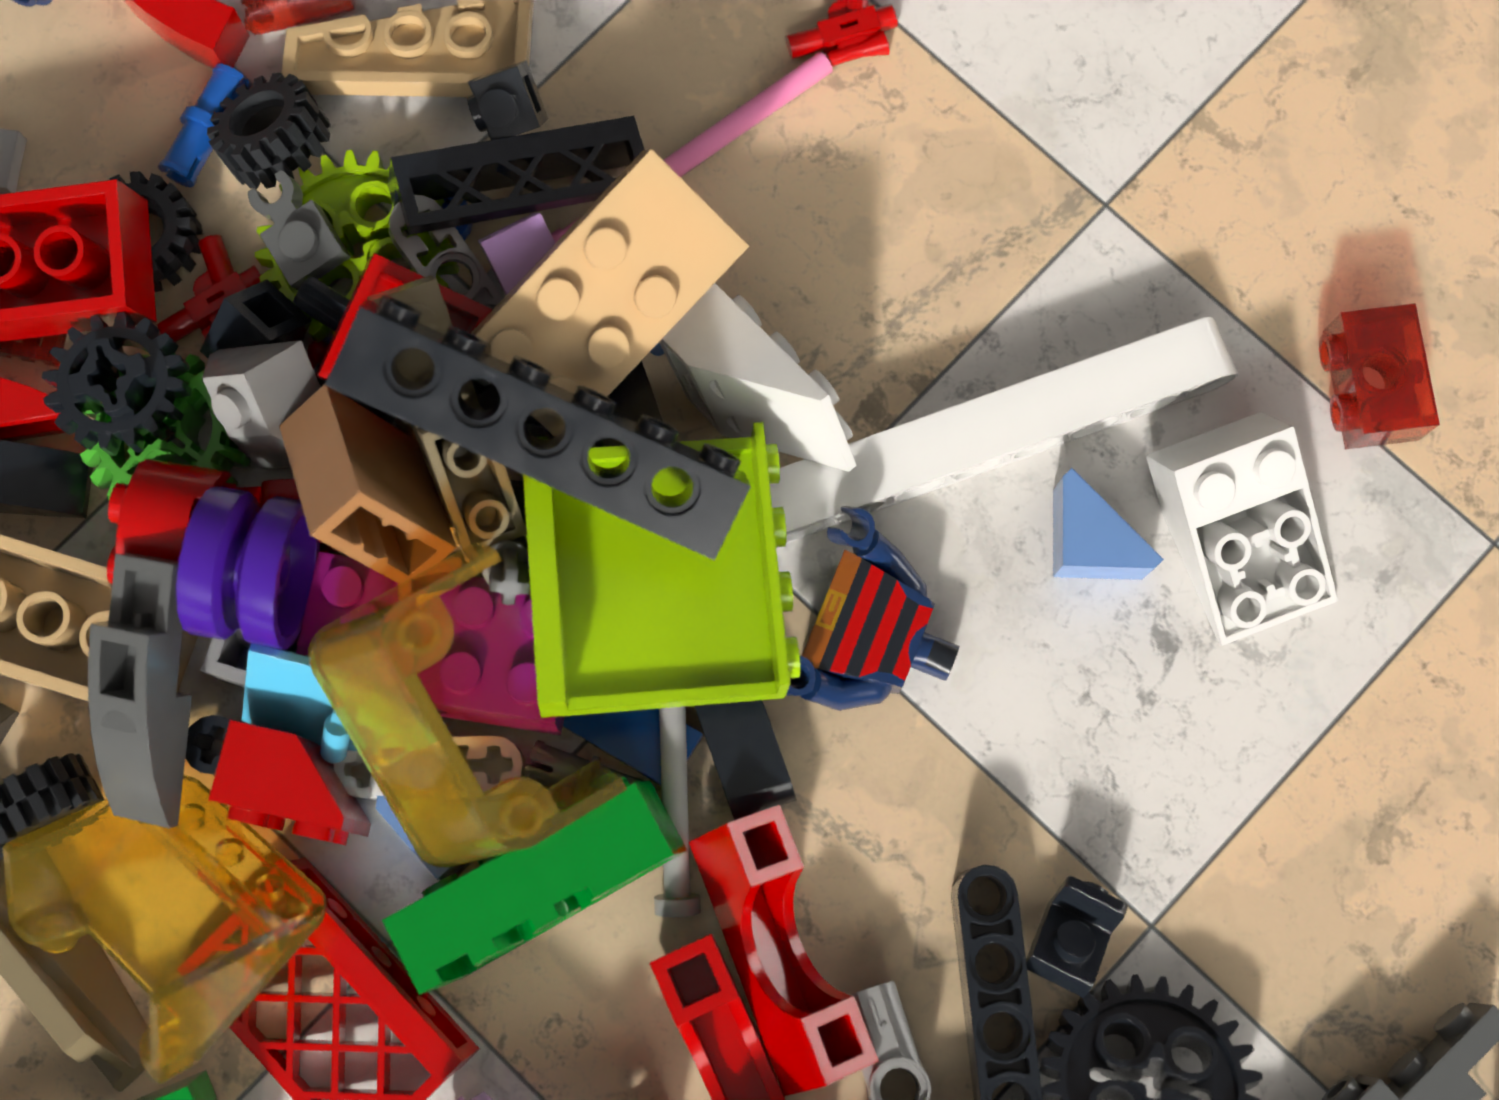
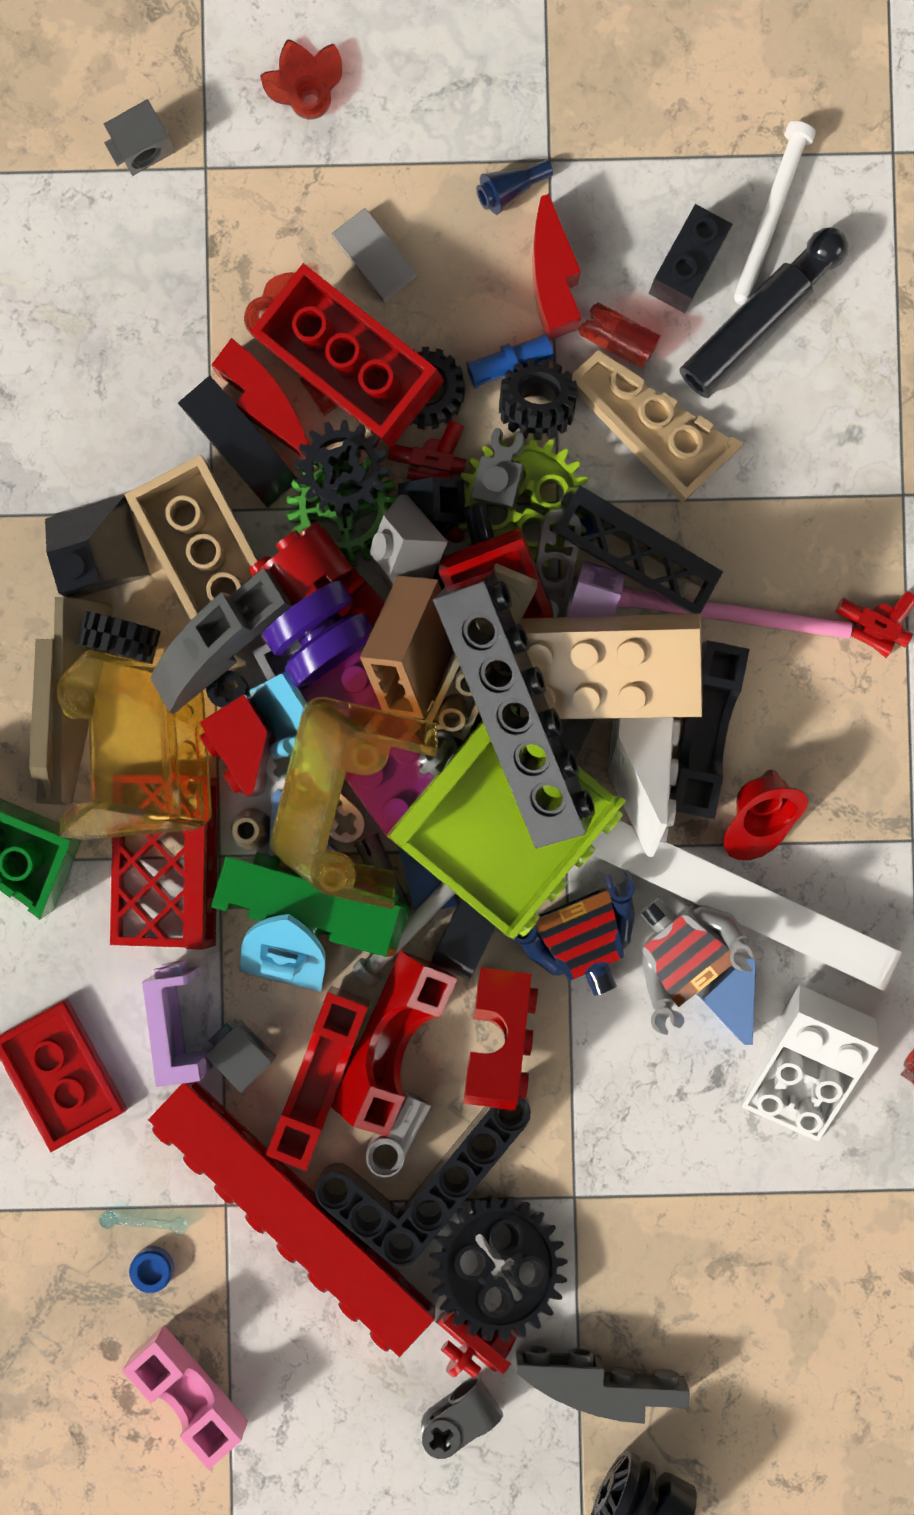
camera: 45 degrees right, 10 degrees up
black brick [467,60,548,140] -> none
black bracket [1026,876,1128,998] -> none
none -> dark tan cone [231,808,271,851]
none -> medium azure shield [239,914,326,992]
none -> red arch [463,967,538,1110]
none -> torso [640,897,764,1035]
none -> black arch [669,640,750,819]
none -> red piece [724,769,808,860]

